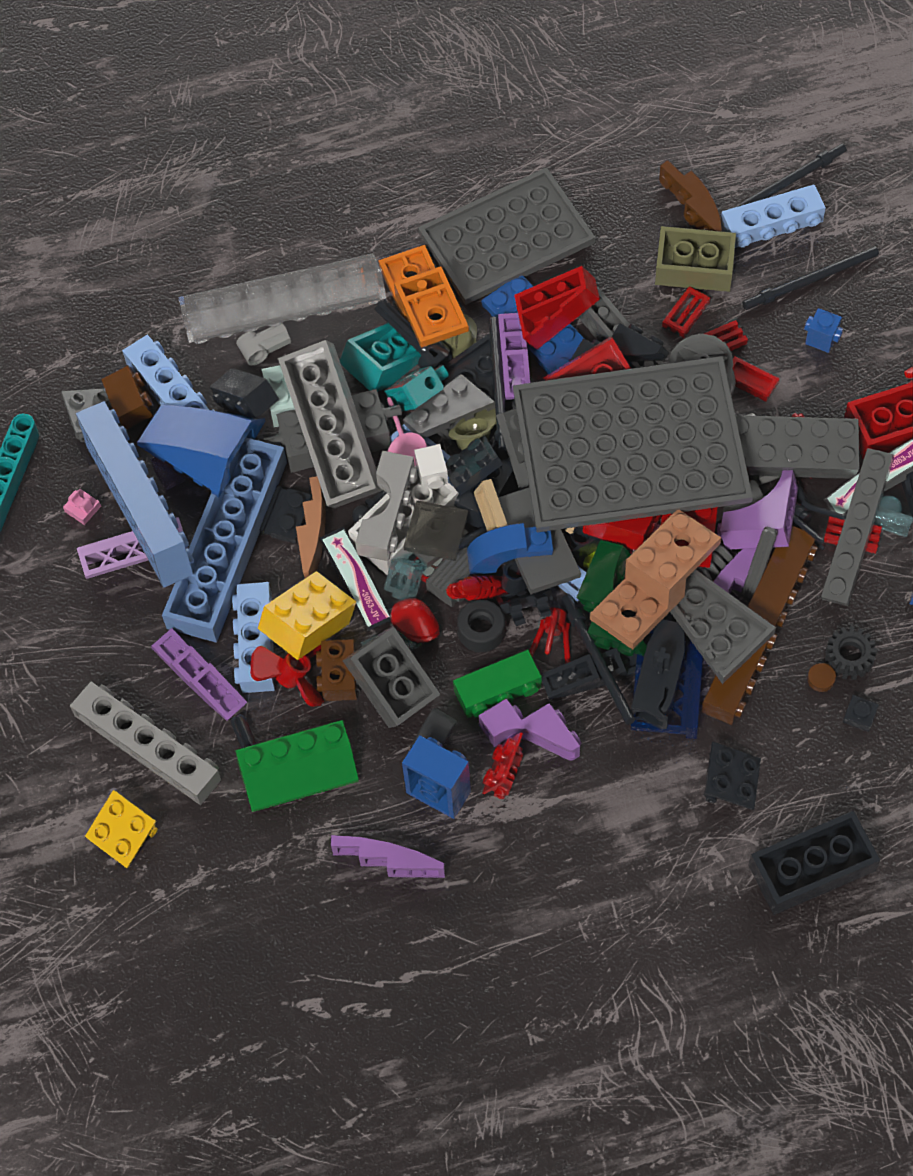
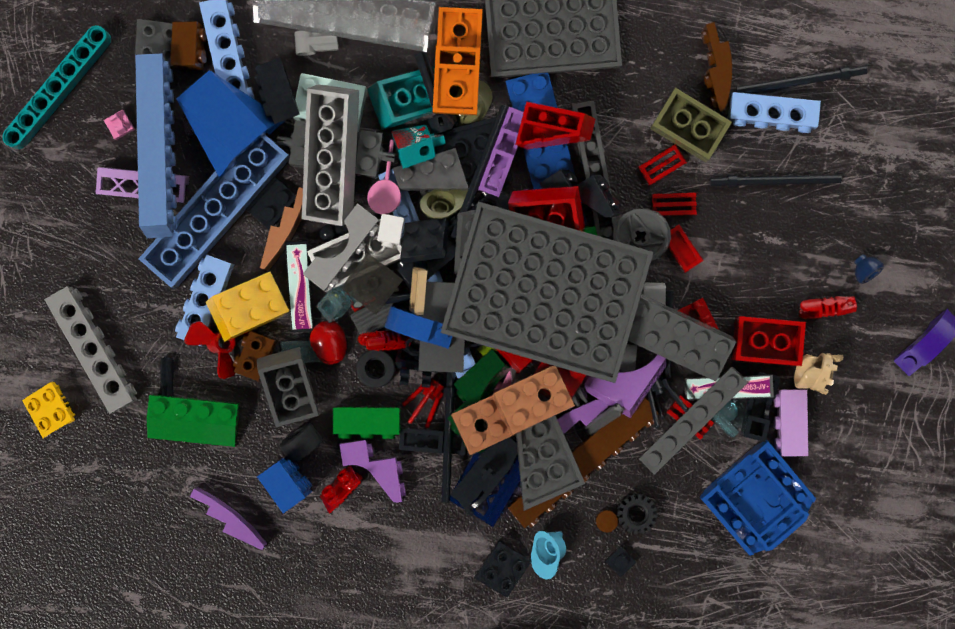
camera: 25 degrees right, 25 degrees up
medium lavender slope [151,628,247,721] -> none
blue brick [804,308,843,353] -> none
none -> medium azure piece [531,531,566,579]

